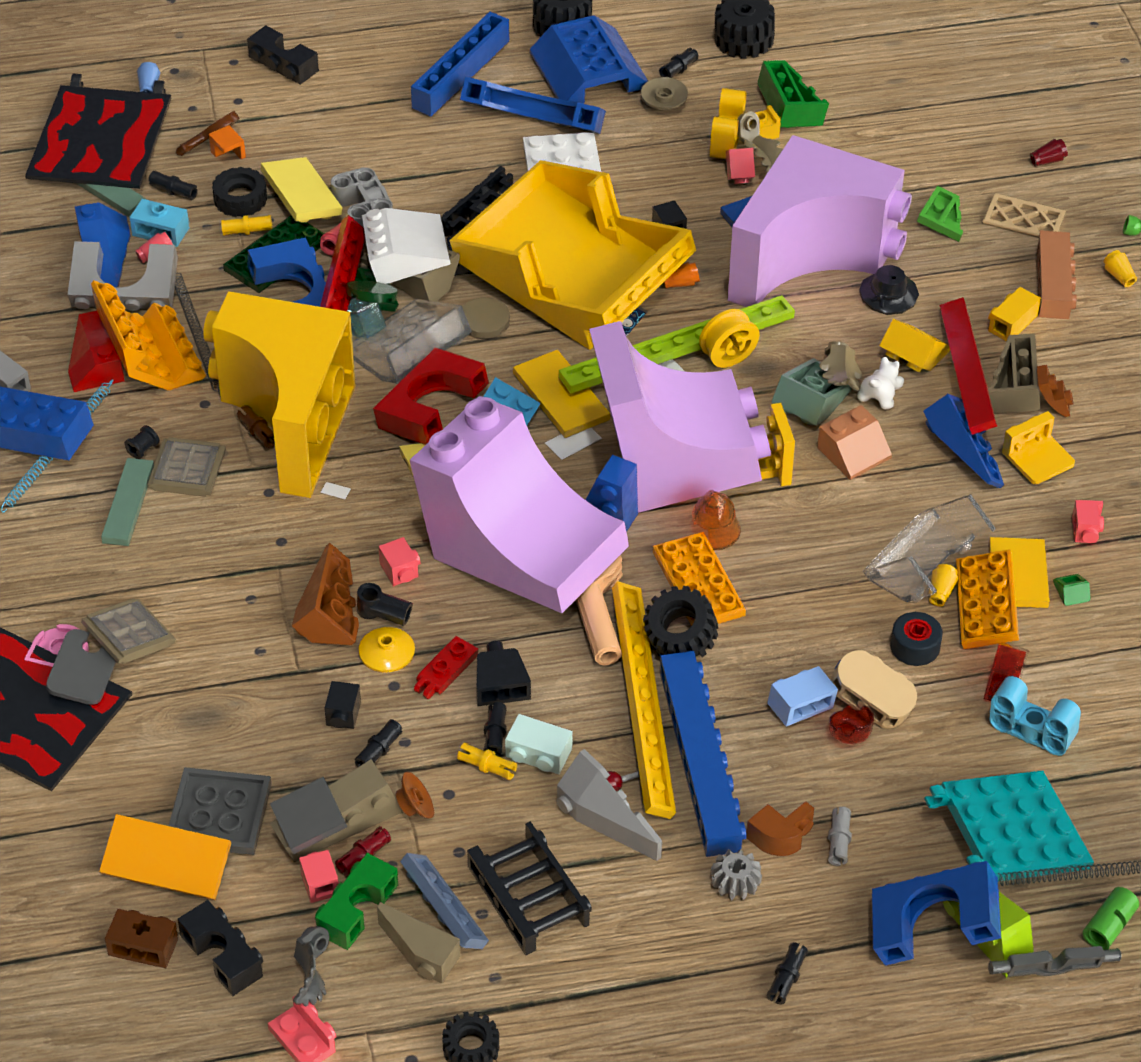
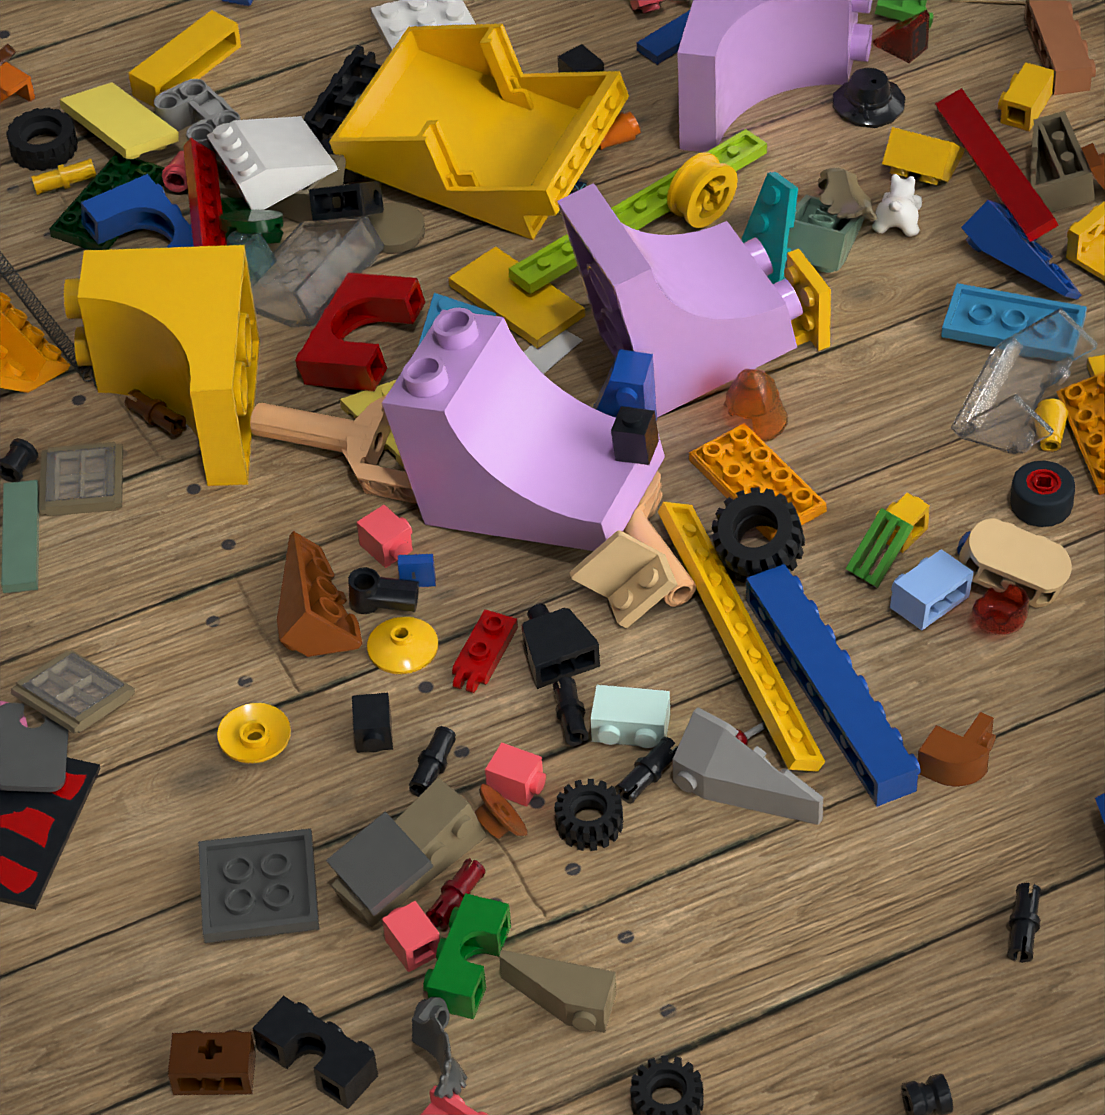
camera: 10 degrees left, 0 degrees up
light orange tile [99,814,232,900] -> none
white sticker [320,482,351,499] -> none
sand blue plate [400,853,489,949] -> none
yellow pin [457,742,517,780] -> none
black fence [467,821,592,956] -> none
light grey gear [711,849,762,901] -> none
nougat slope [817,405,892,480] -> none
light grey pin [828,807,852,866] -> none
none -> yellow brick [128,10,241,108]
none -> yellow dish [217,703,291,763]
none -> light nougat piece [250,395,417,503]
none -> black torso [309,181,384,221]
none -> blue tile [398,554,436,587]
none -> coral brick [485,743,546,806]
none -> black tyre [554,779,623,851]
none -> tan bracket [570,530,678,628]
none -> black brick [611,406,659,465]
none -> black pin [615,737,678,804]
none -> teal wing [741,172,798,284]
none -> bright green tile [845,508,914,588]
none -> clear red slope [872,10,930,63]
none -> yellow brick [876,493,930,553]
none -> dark azure plate [941,283,1087,361]

